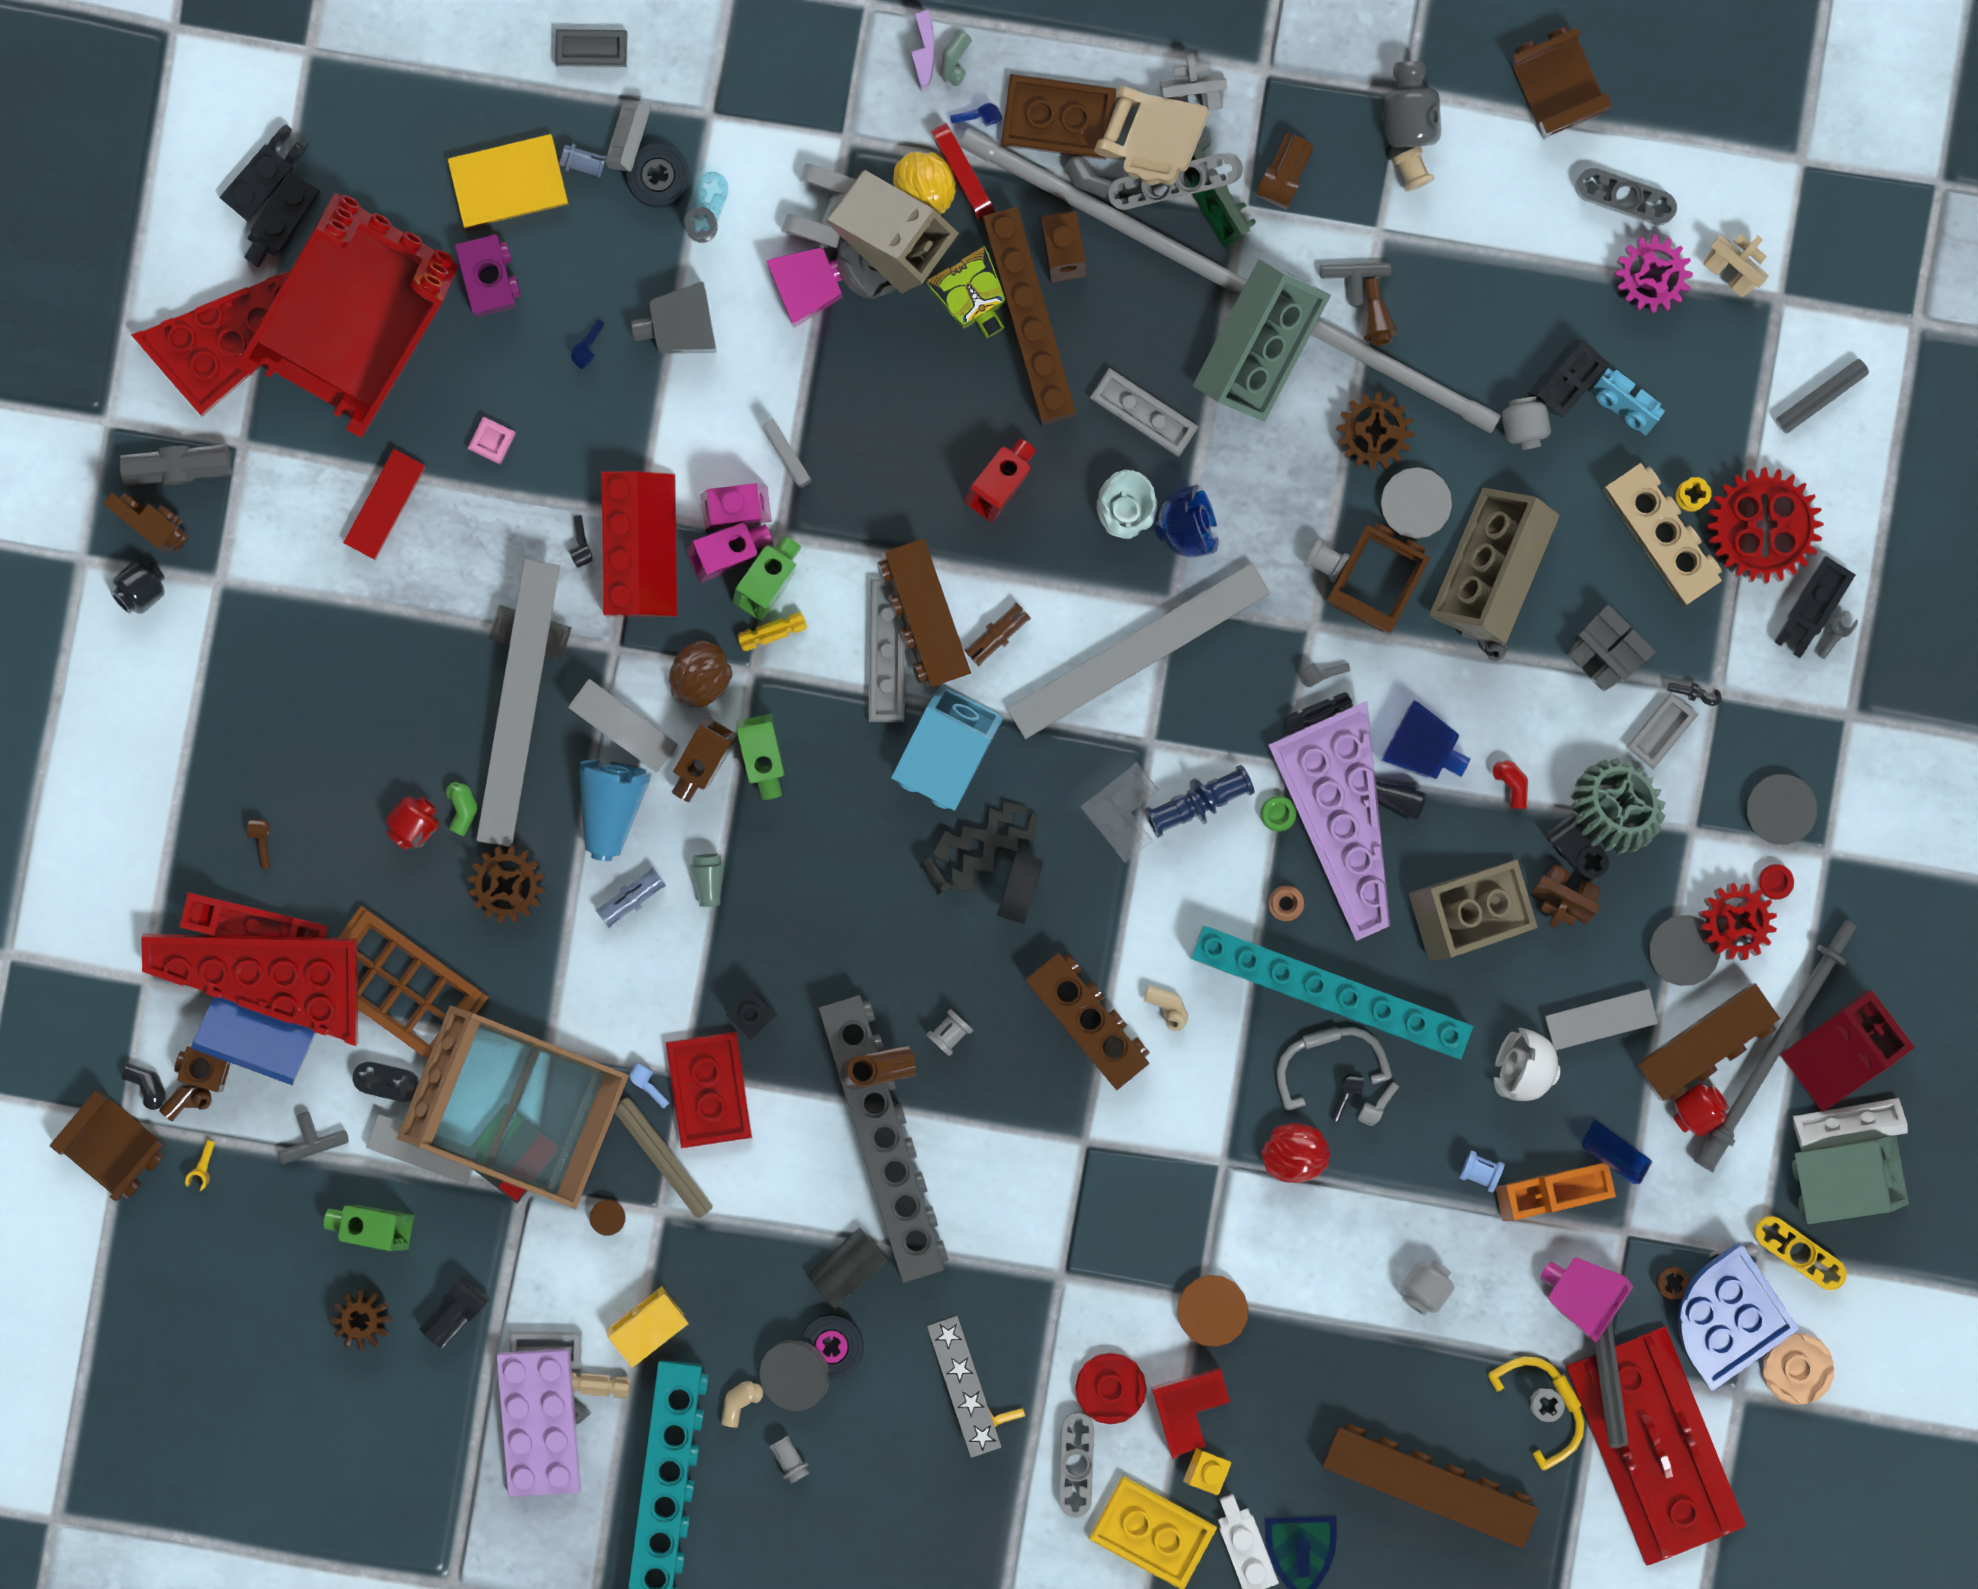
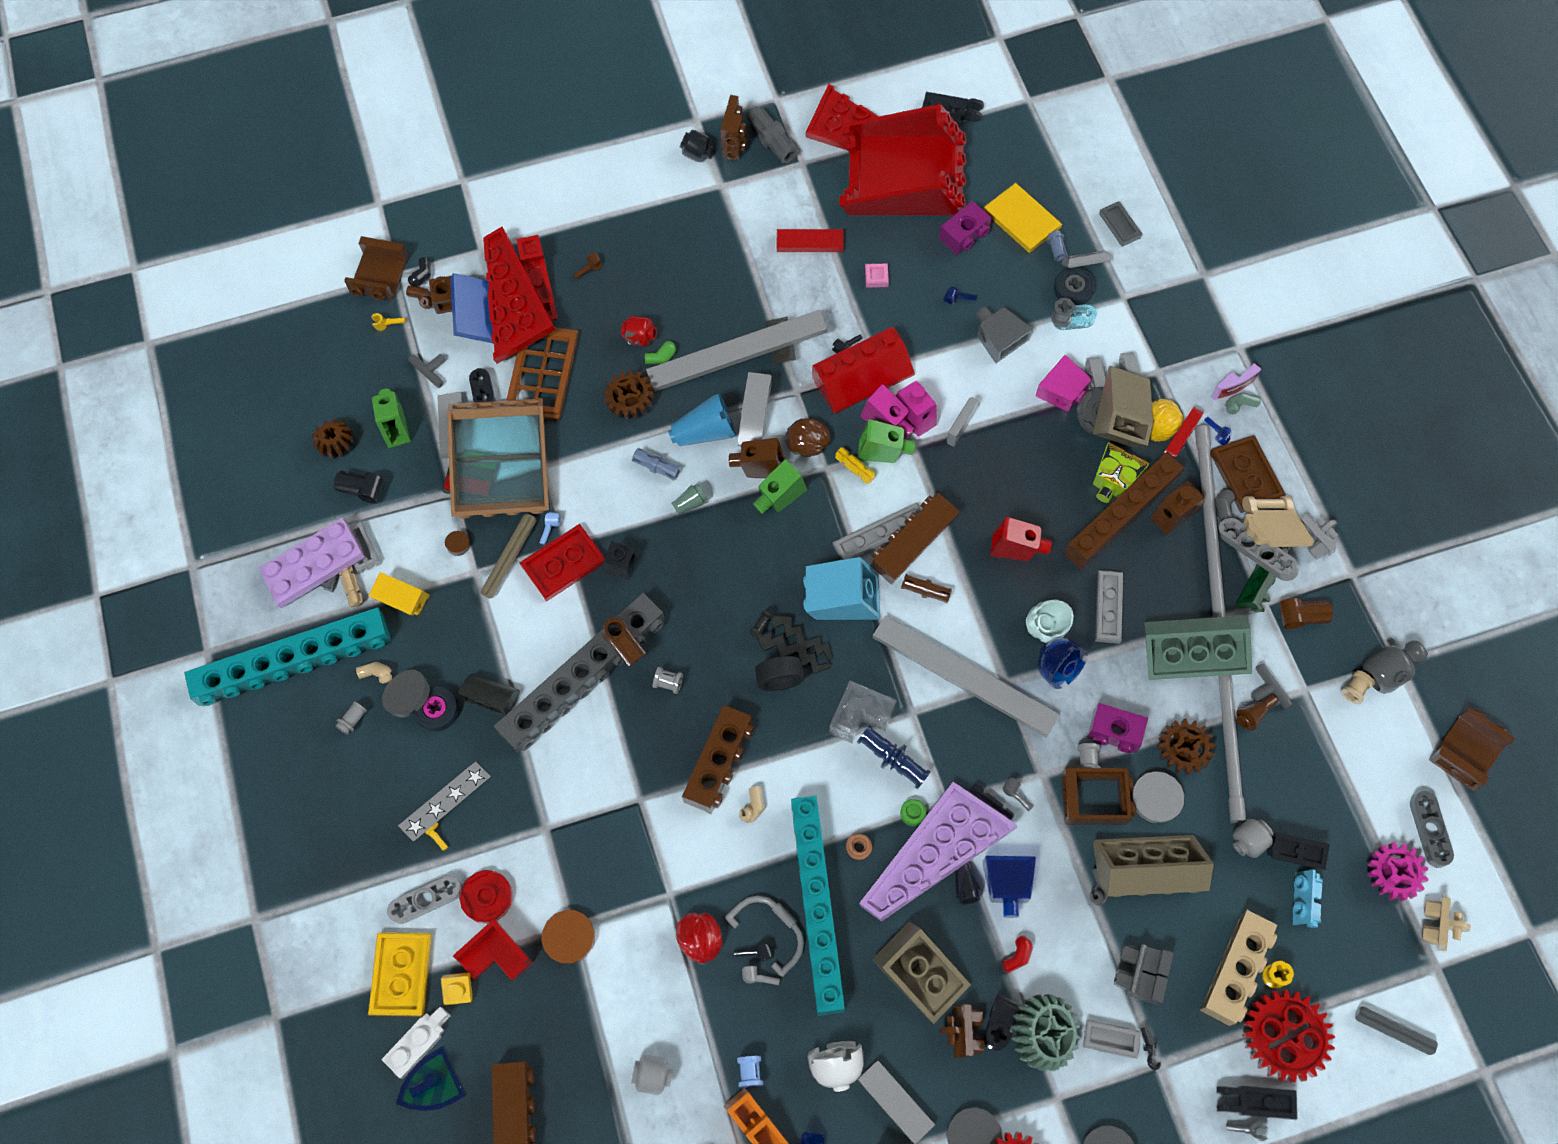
camera: 65 degrees right, 20 degrees down
none -> magenta brick [1087,703,1148,753]

